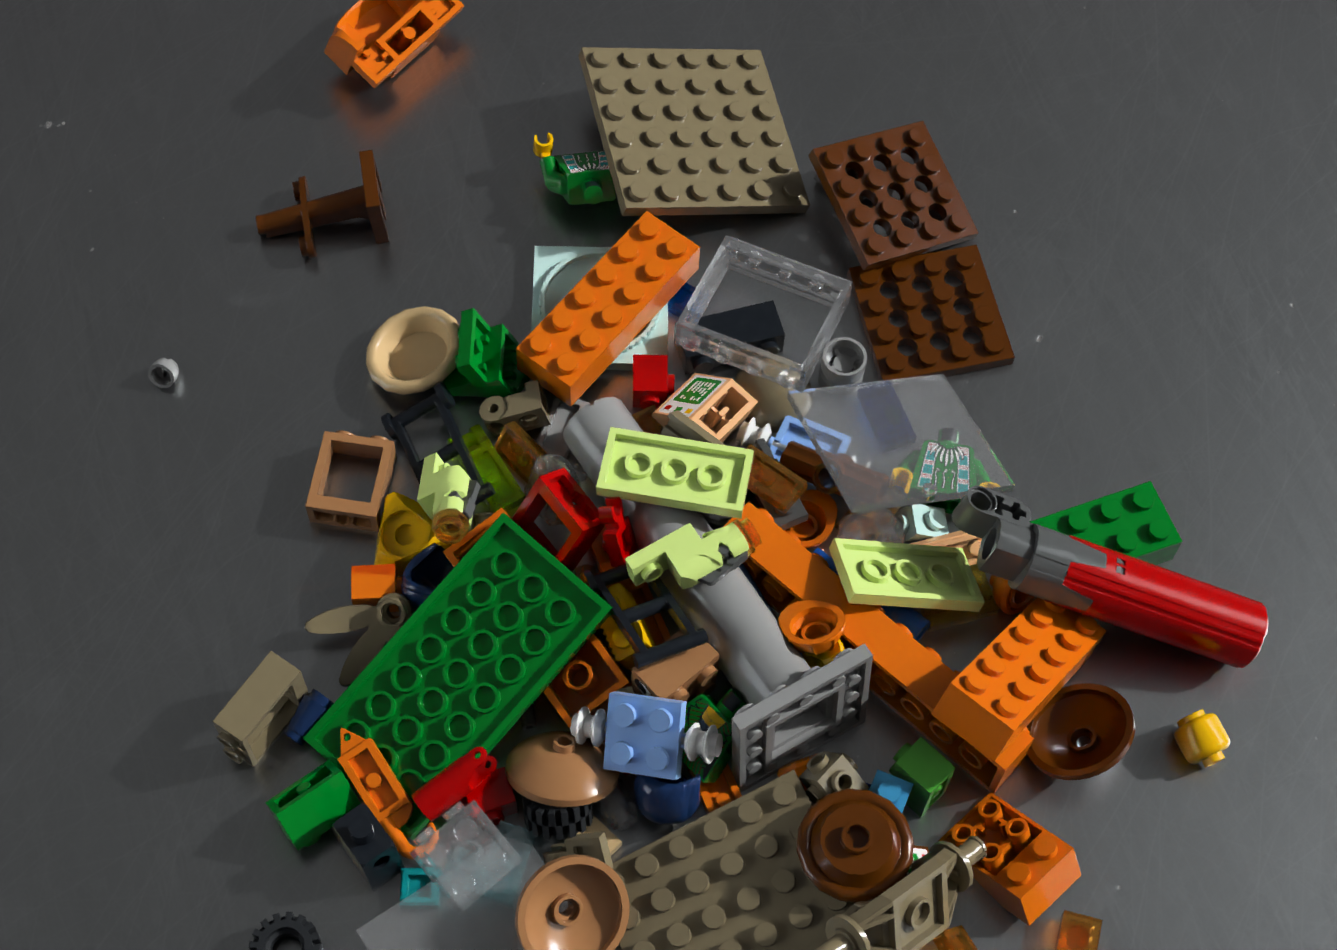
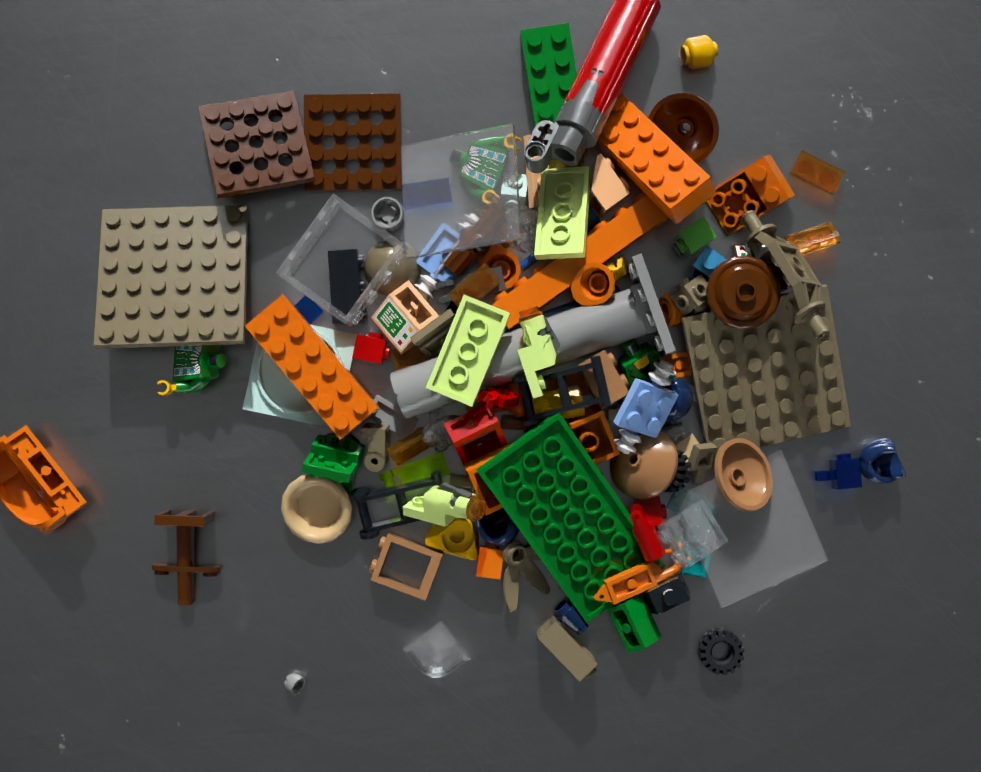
camera: 75 degrees left, 25 degrees up
none -> clear brick [403,620,471,678]
none -> light nougat slope [589,153,630,219]

